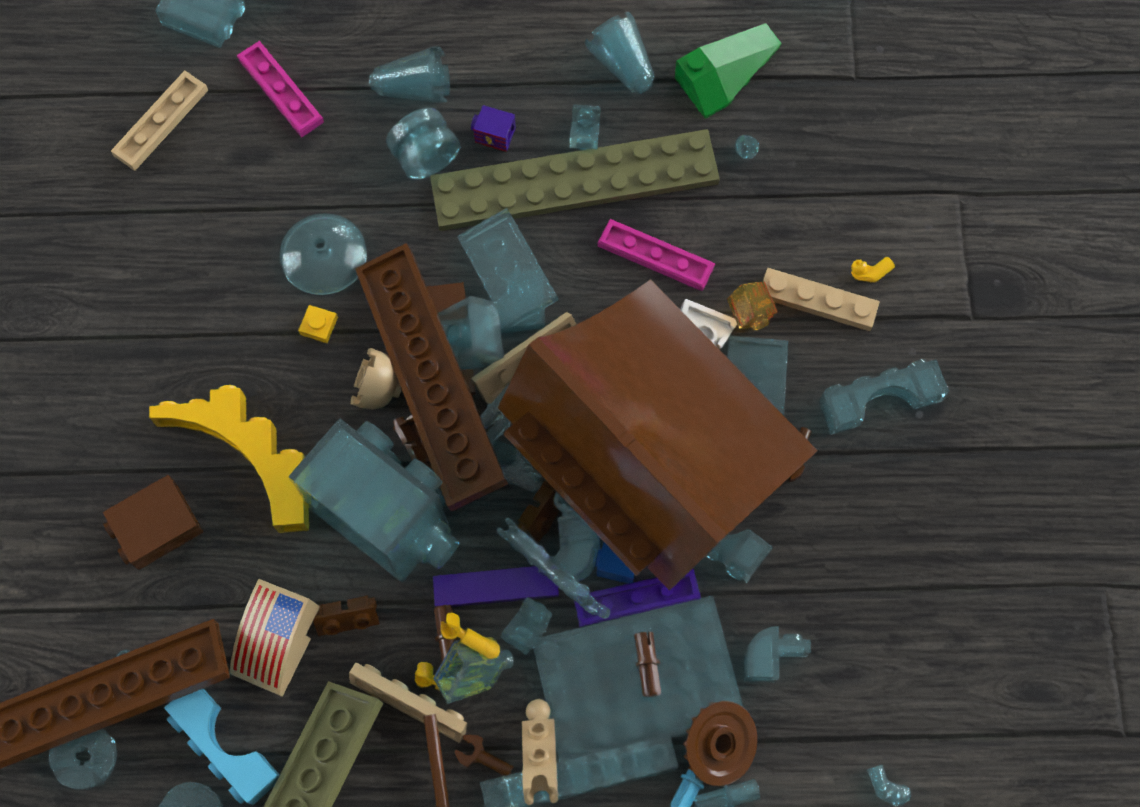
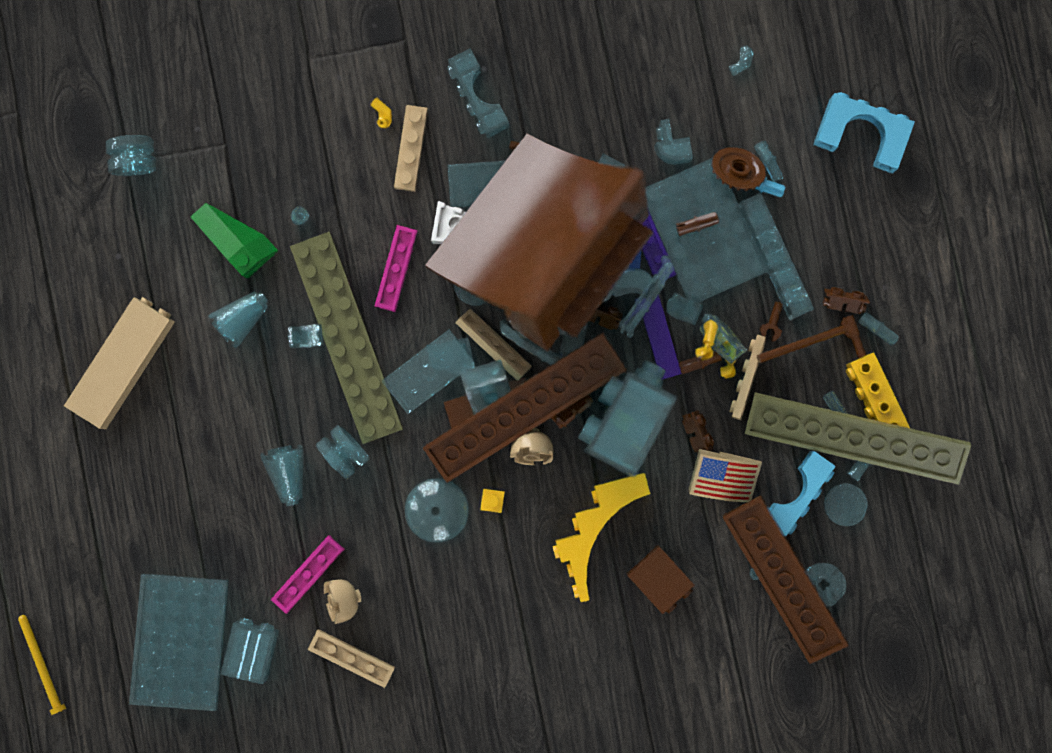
camera: 100 degrees left, 15 degrees up
dark purple brick [471,105,516,152] -> none
tan plate [522,699,558,805] -> none
clear yellow brick [727,281,778,330] -> none
none -> tan cylinder [324,579,361,624]

